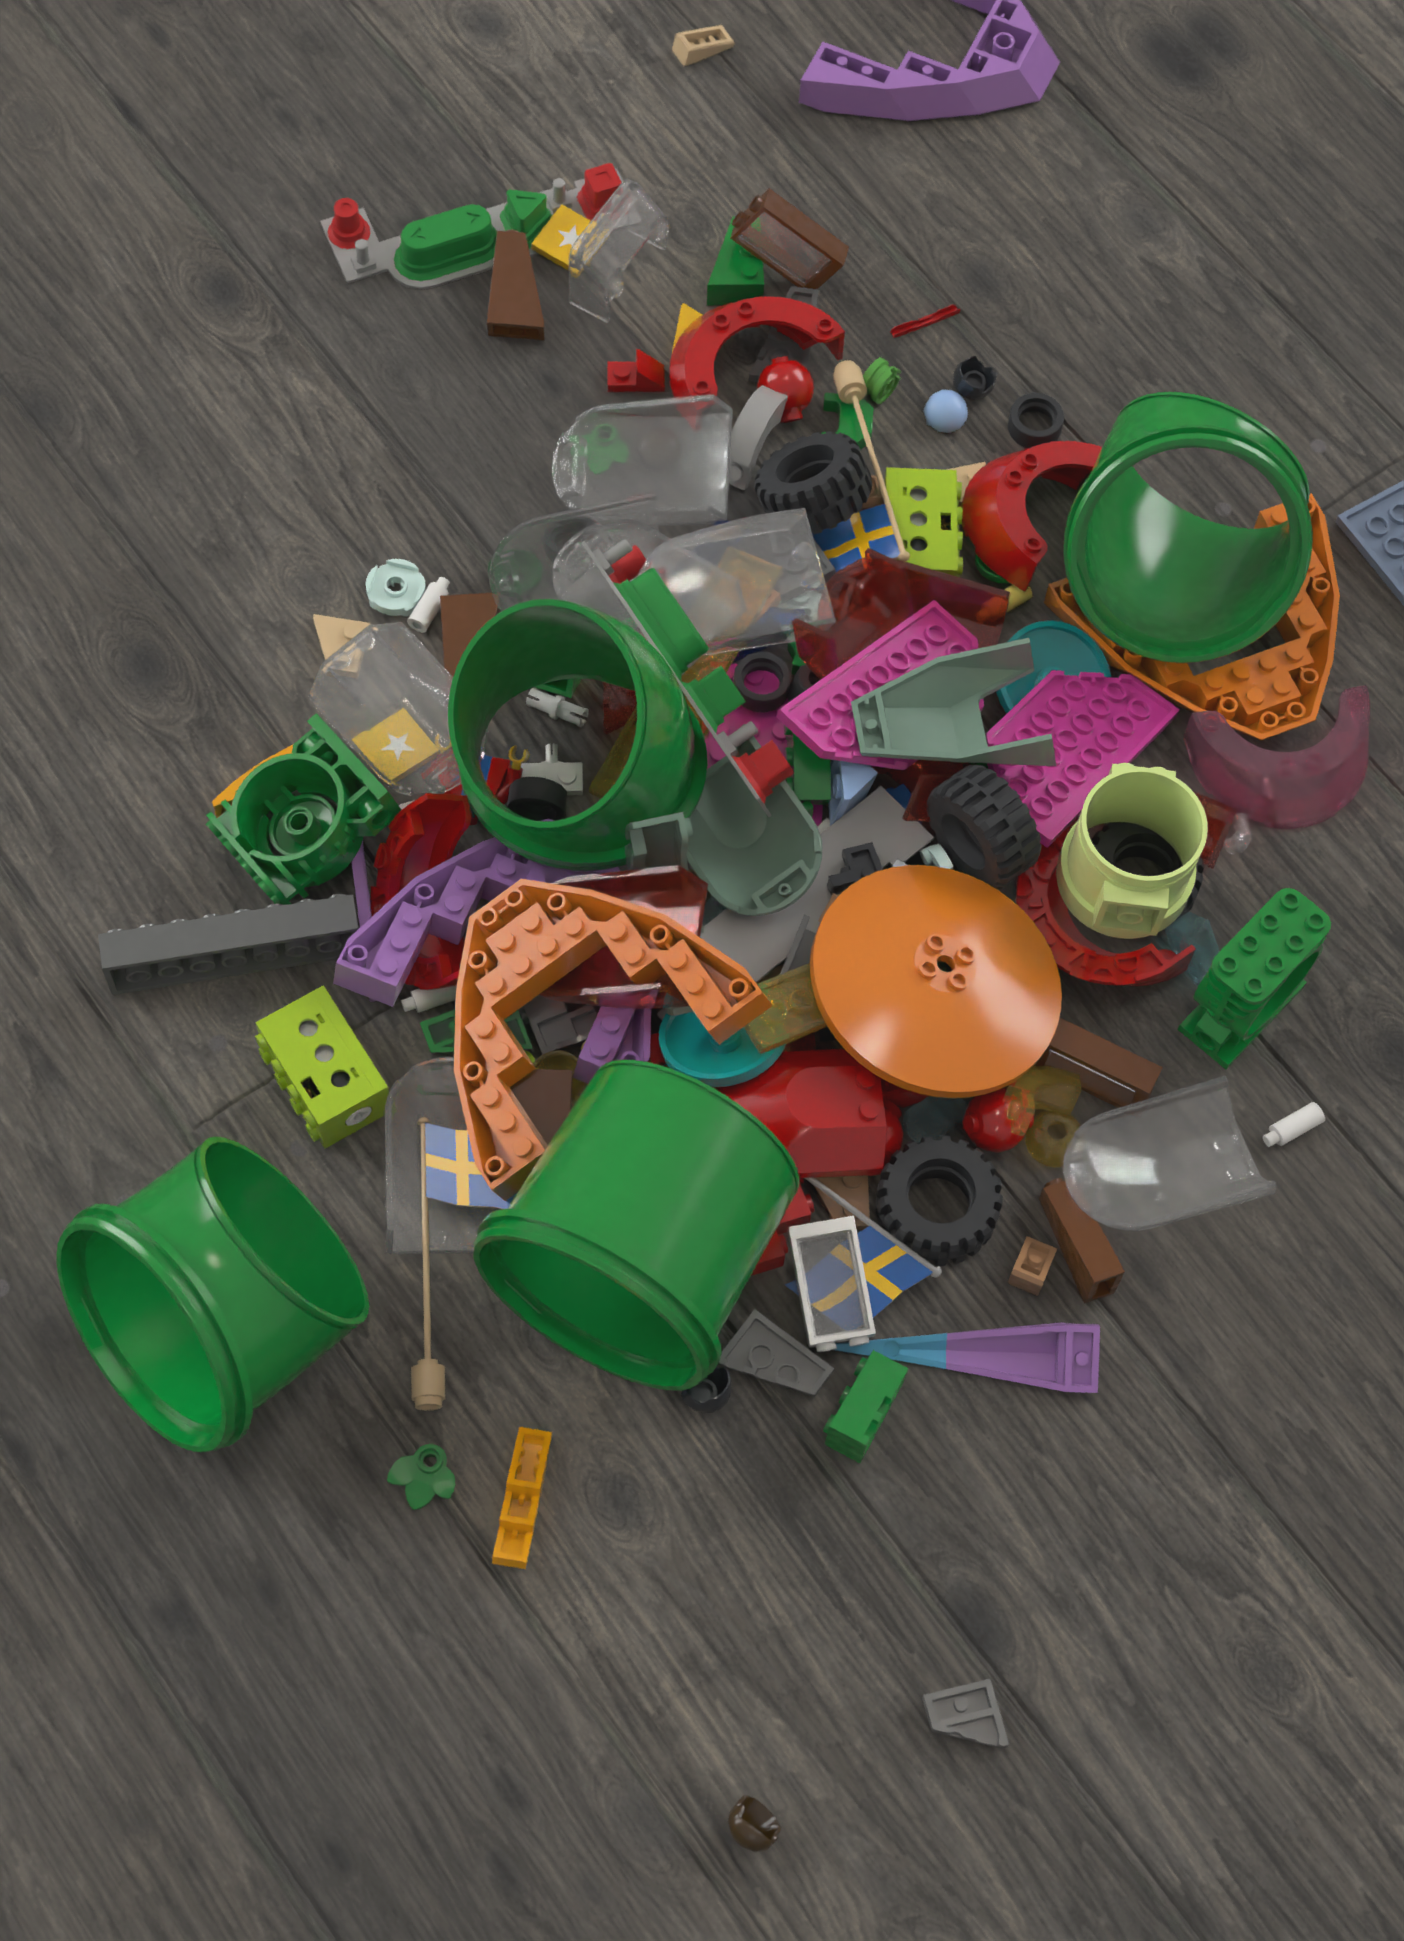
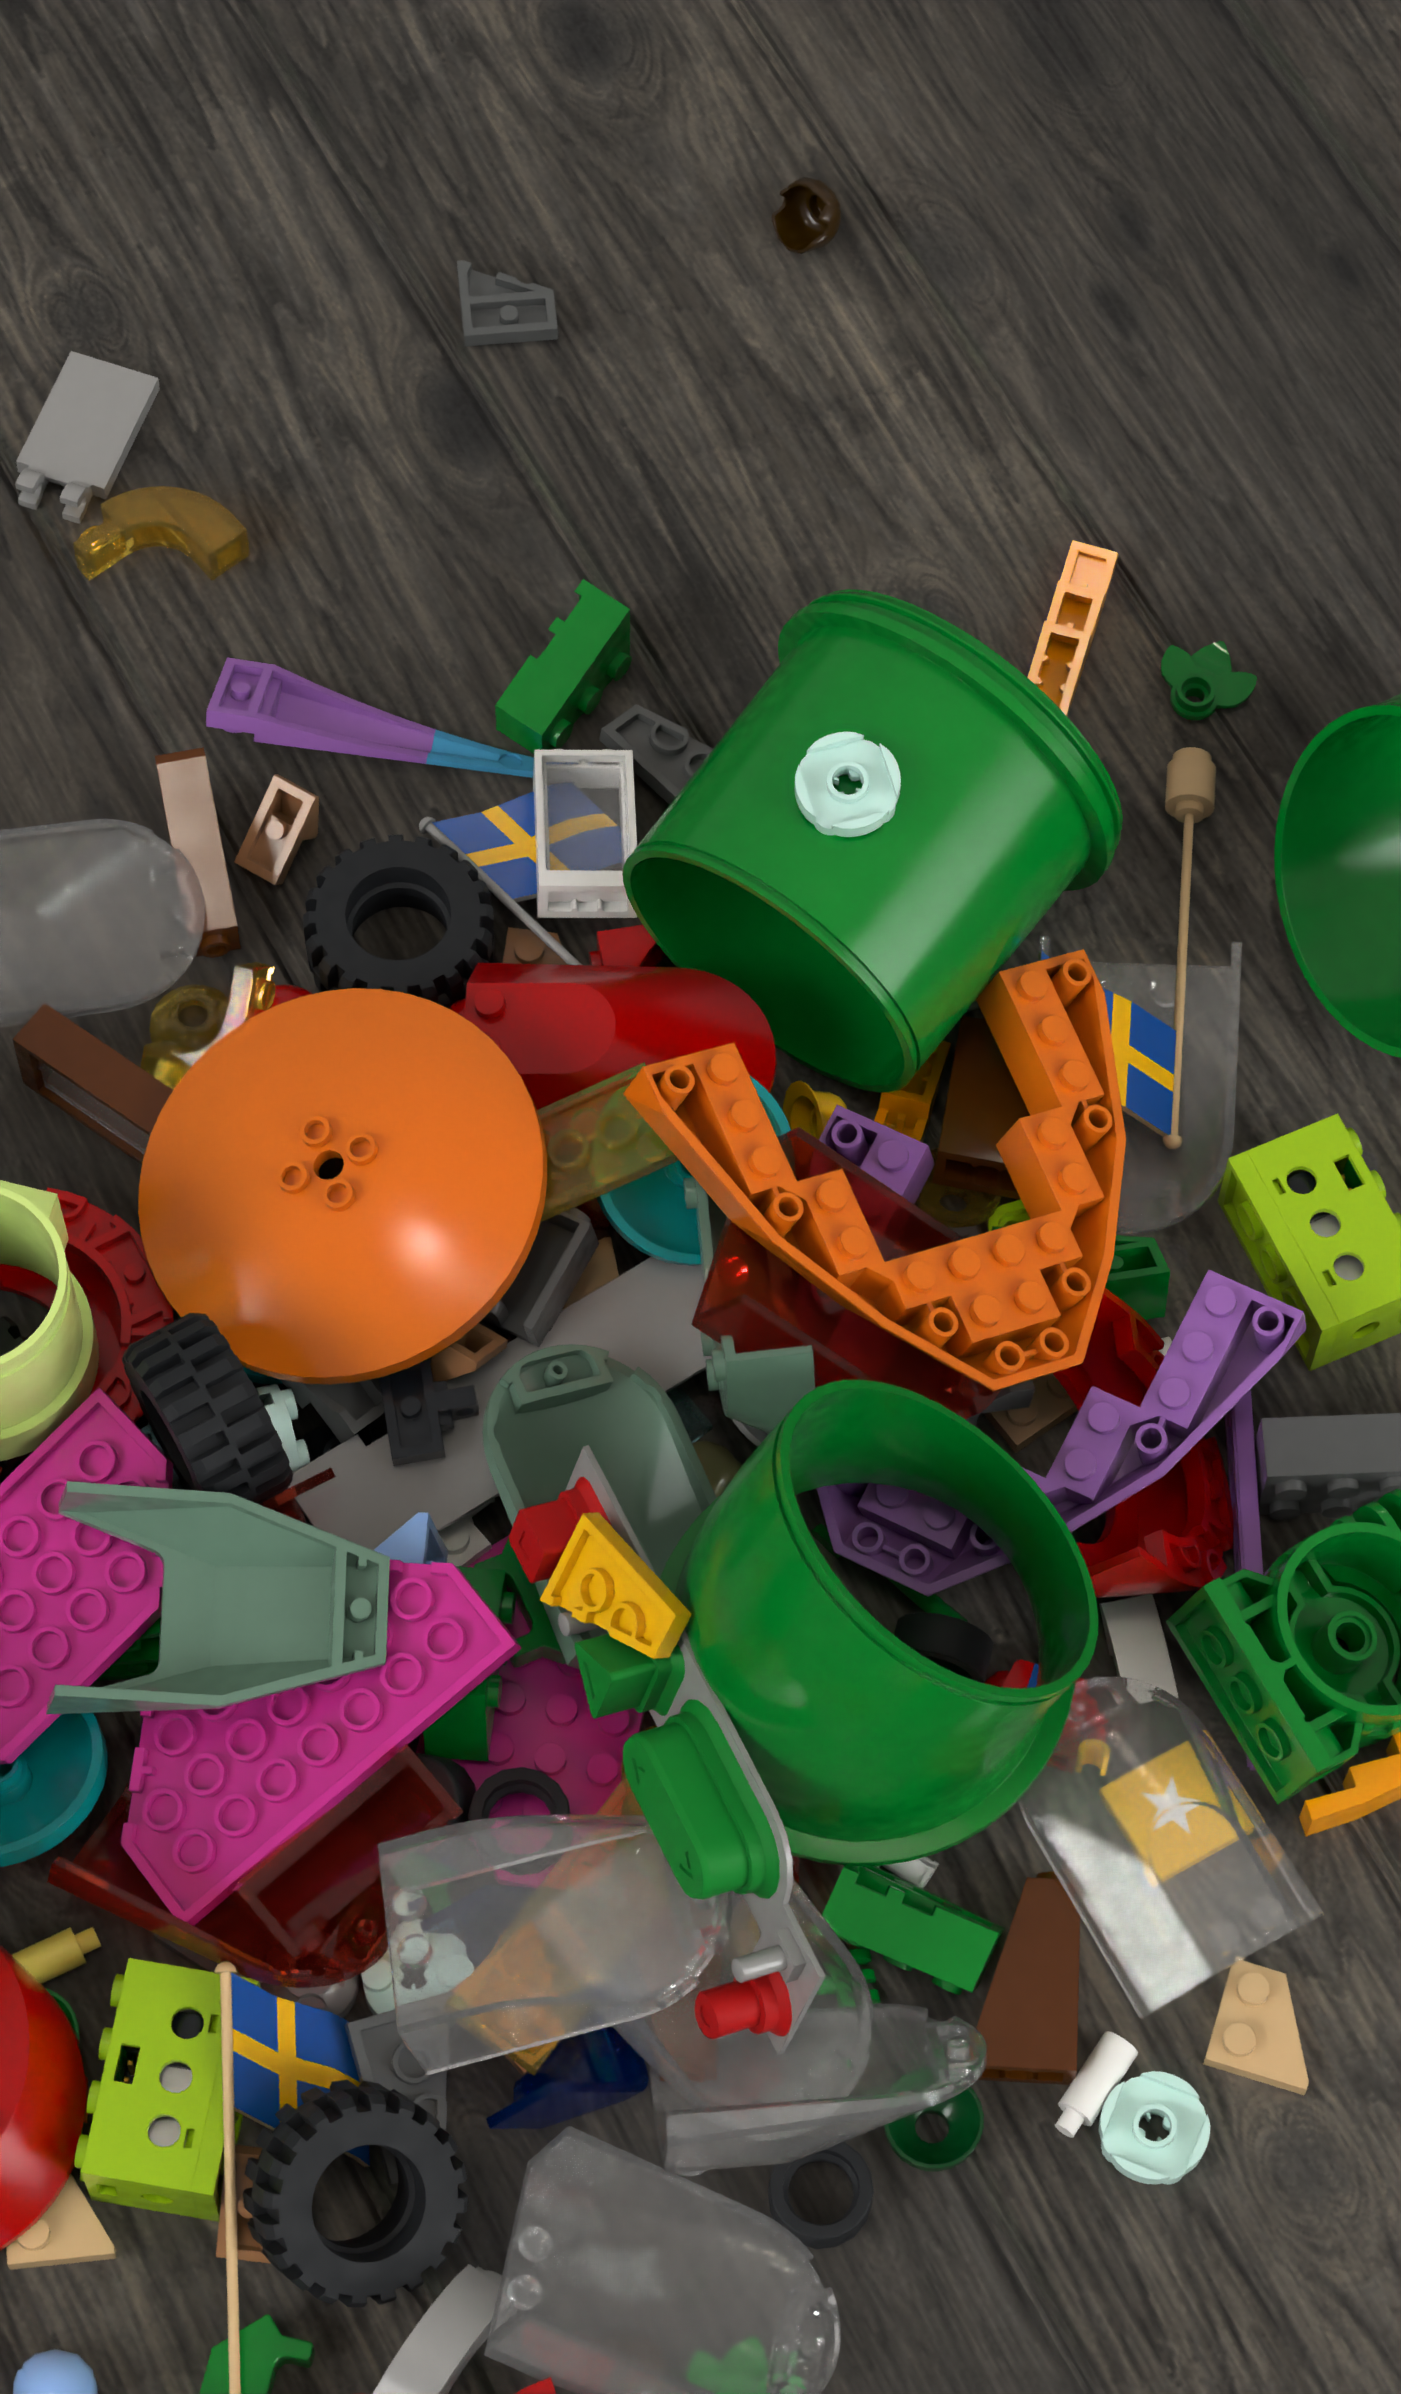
camera: 170 degrees left, 0 degrees up
none -> light grey tile [15,351,160,524]
none -> clear yellow arch [73,486,250,581]
none -> yellow wing [540,1513,692,1659]
none -> light aqua plate [794,732,901,837]

